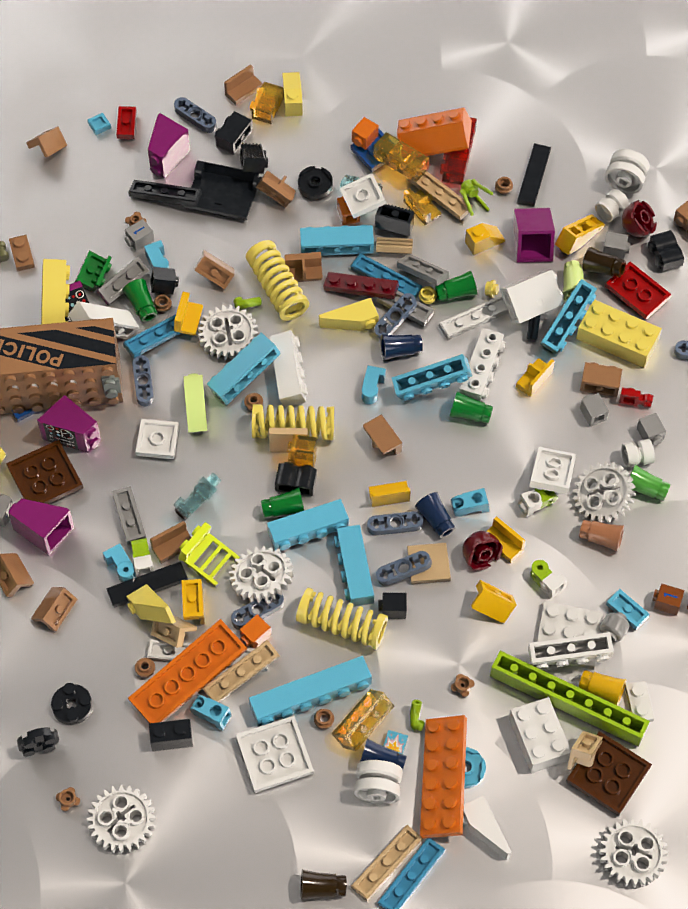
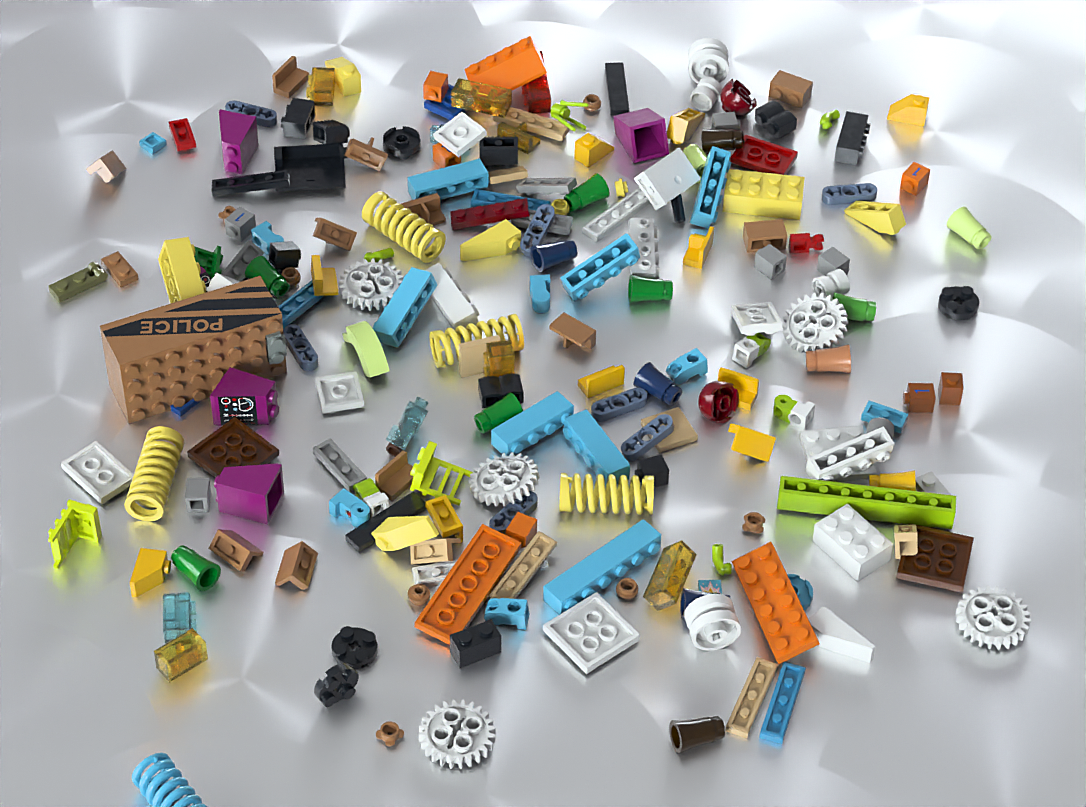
camera: 20 degrees left, 15 degrees down
medium nougat plate [244,393,263,411] -> none

